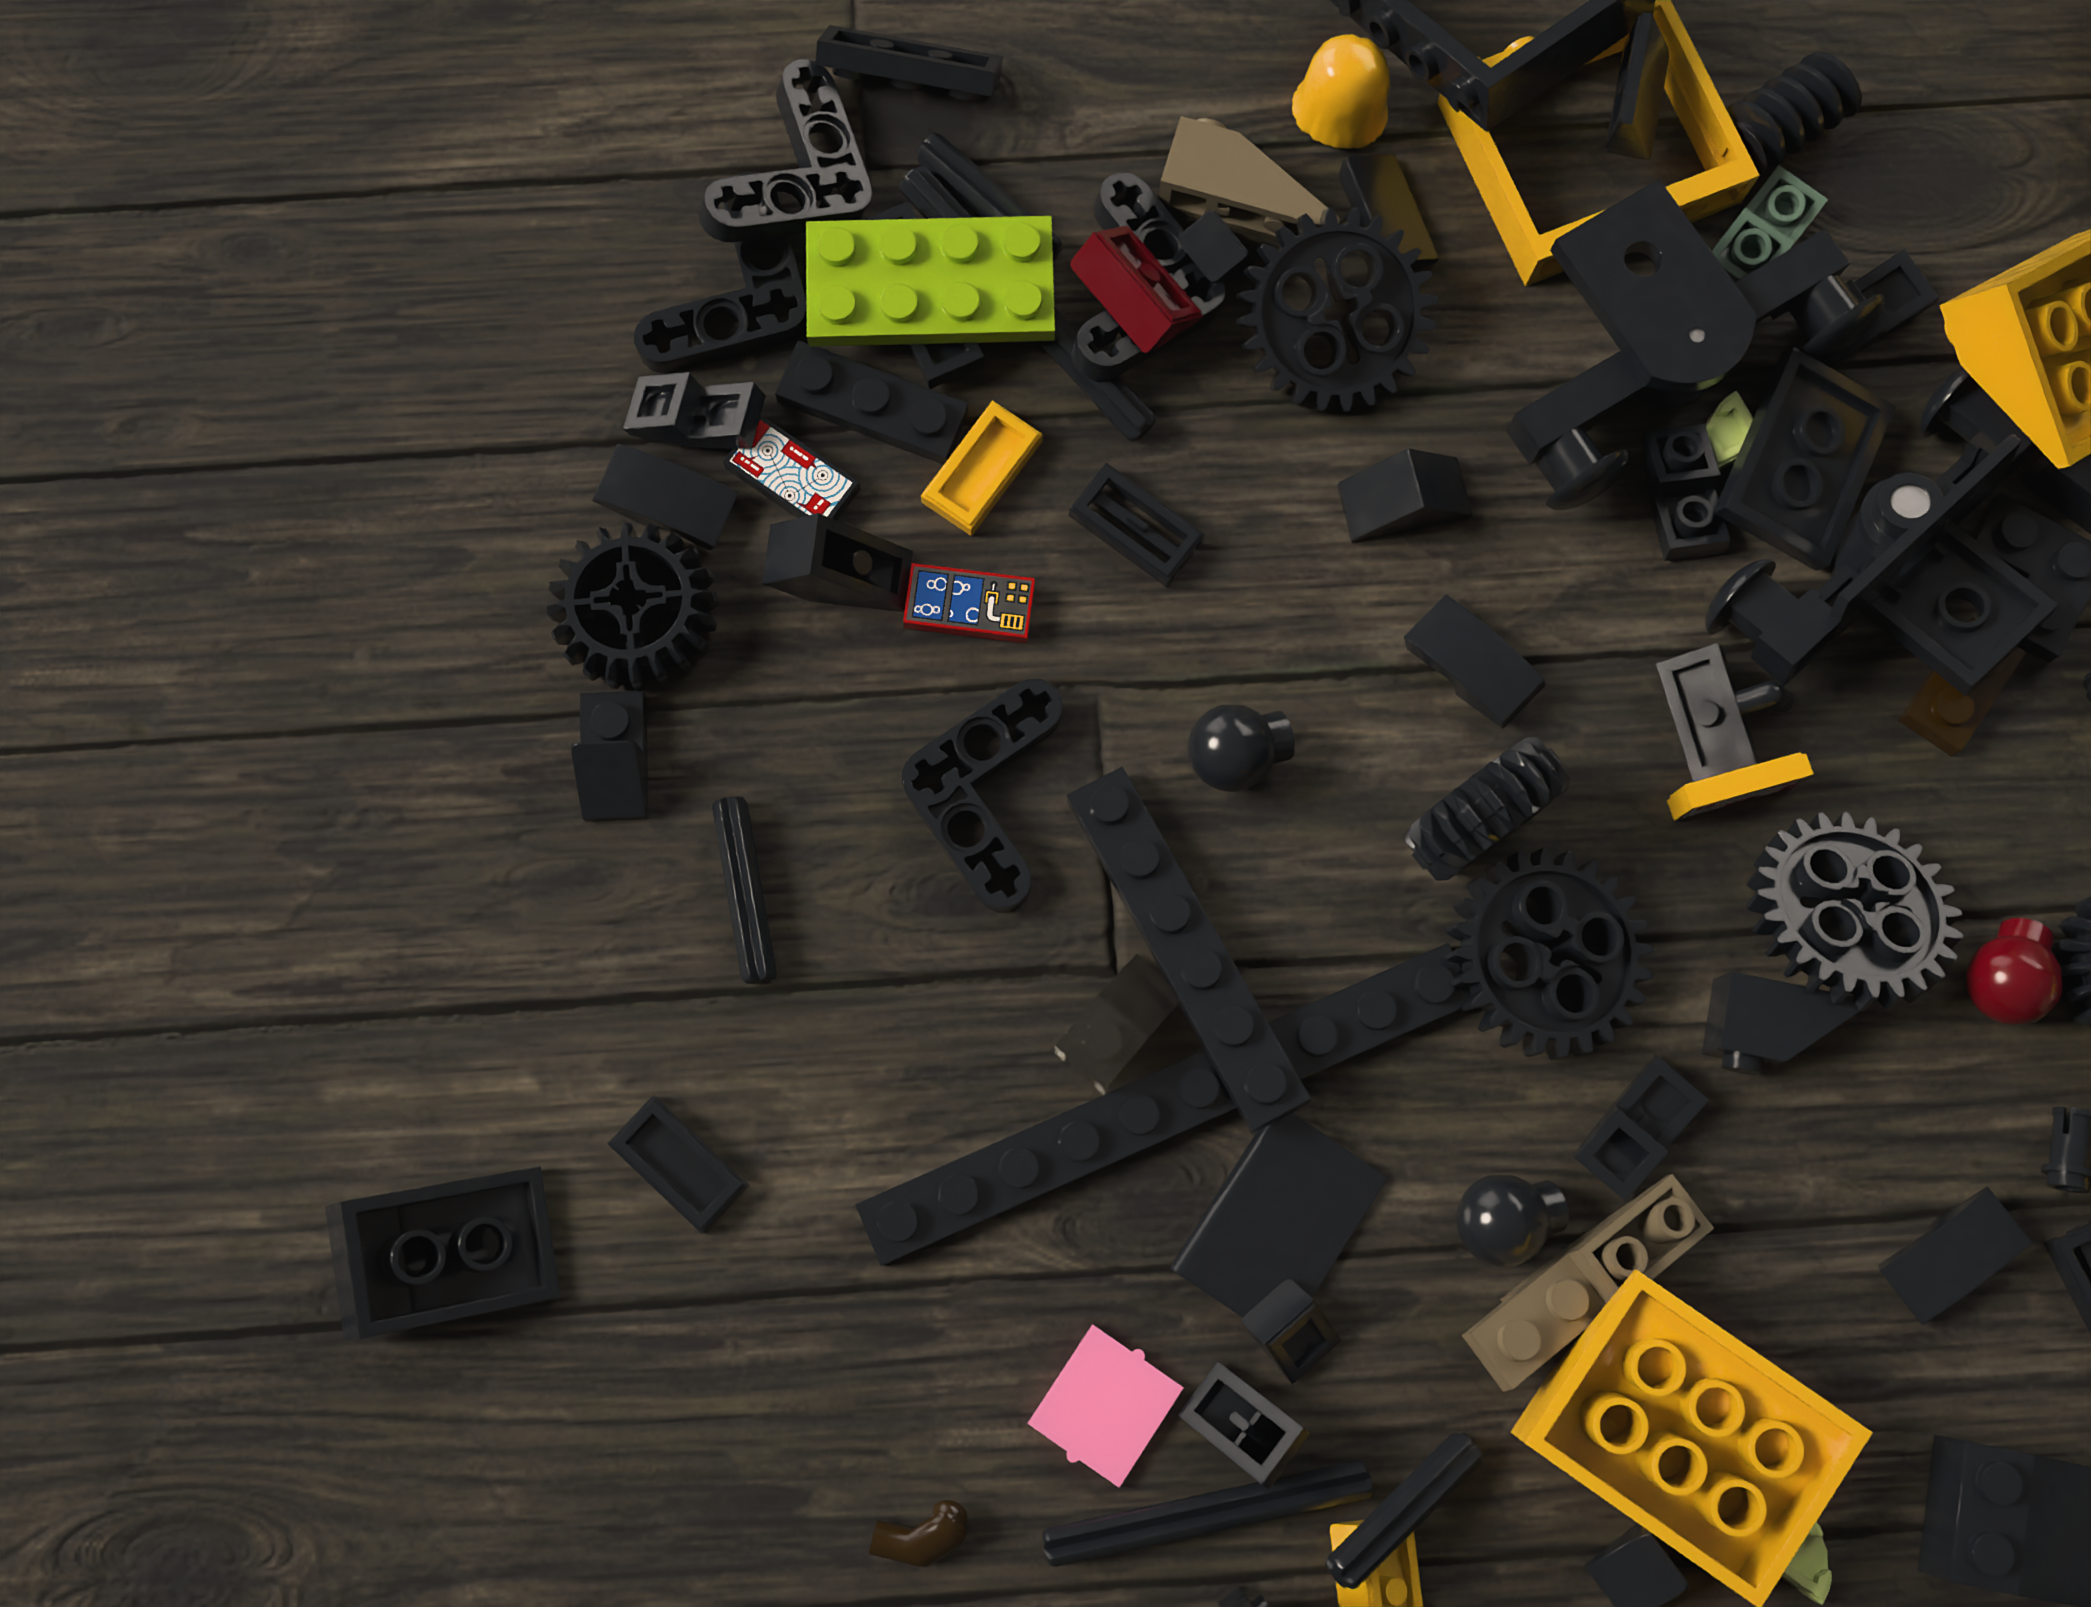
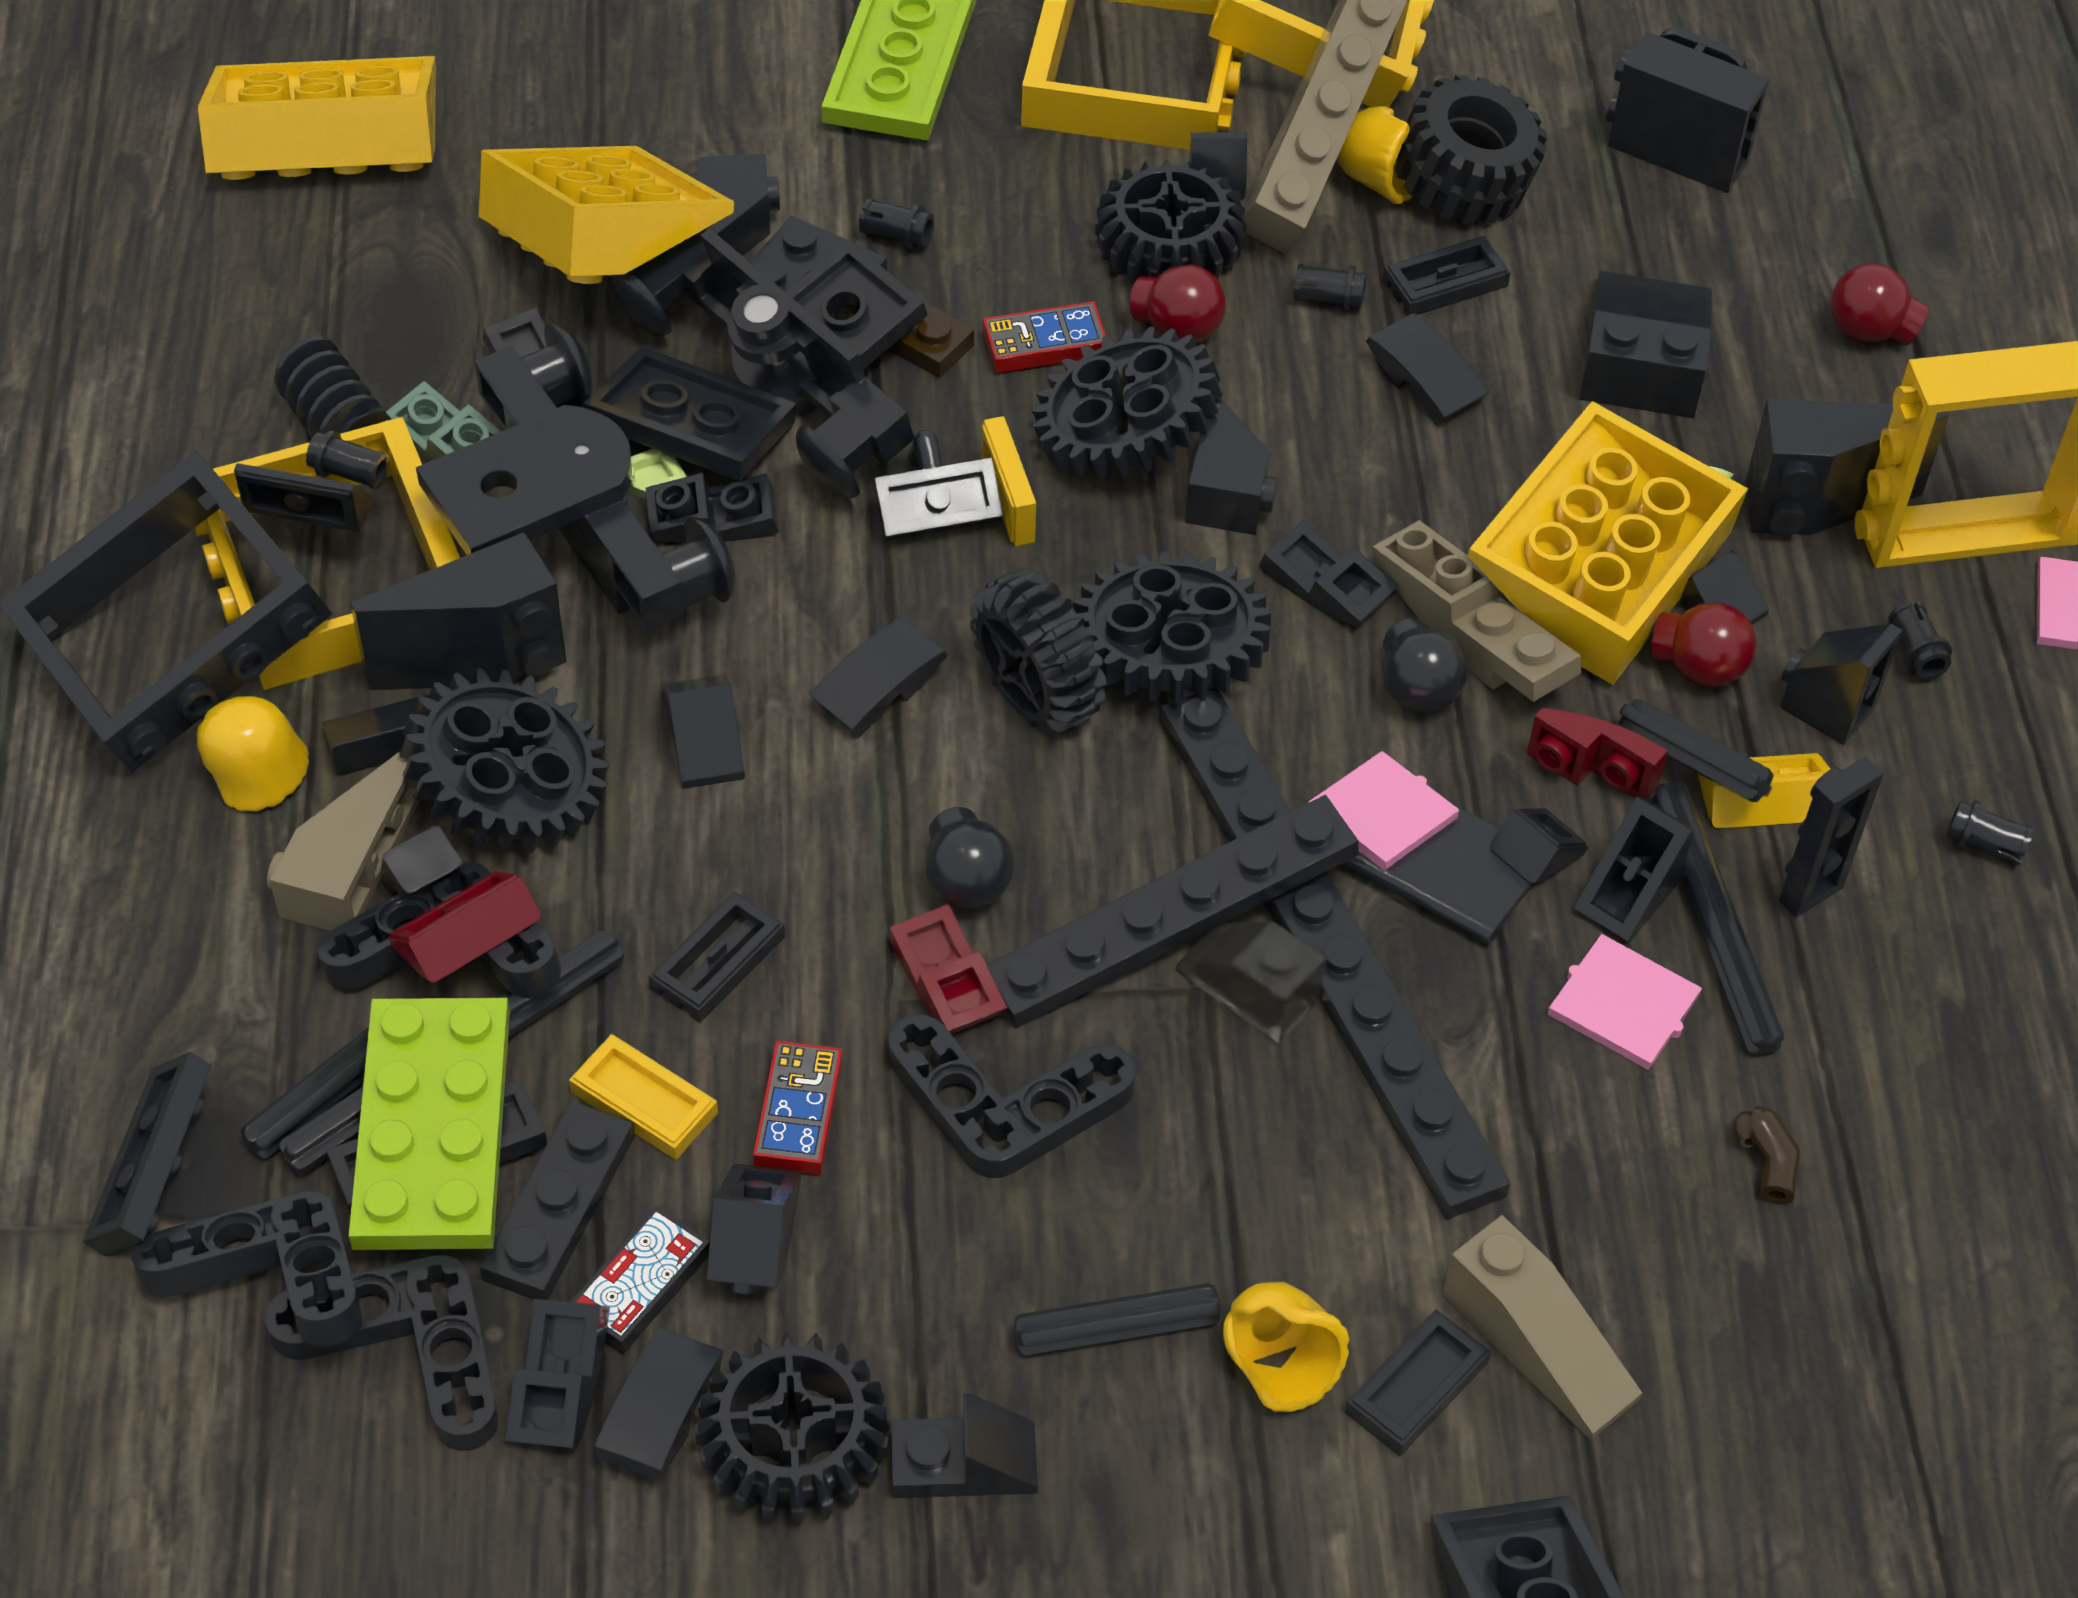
camera: 90 degrees left, 25 degrees down
none -> black pin [306,430,389,490]
none -> black slope [350,533,567,690]
none -> dark red slope [887,904,1007,1034]
none -> tile [983,301,1106,373]
none -> yellow hair [1223,1282,1350,1412]
none -> bright pink piece [1308,751,1459,871]
none -> dark tan slope [1442,1215,1643,1440]
none -> dark red slope [1527,708,1668,800]
none -> dark red piece [1652,602,1757,687]

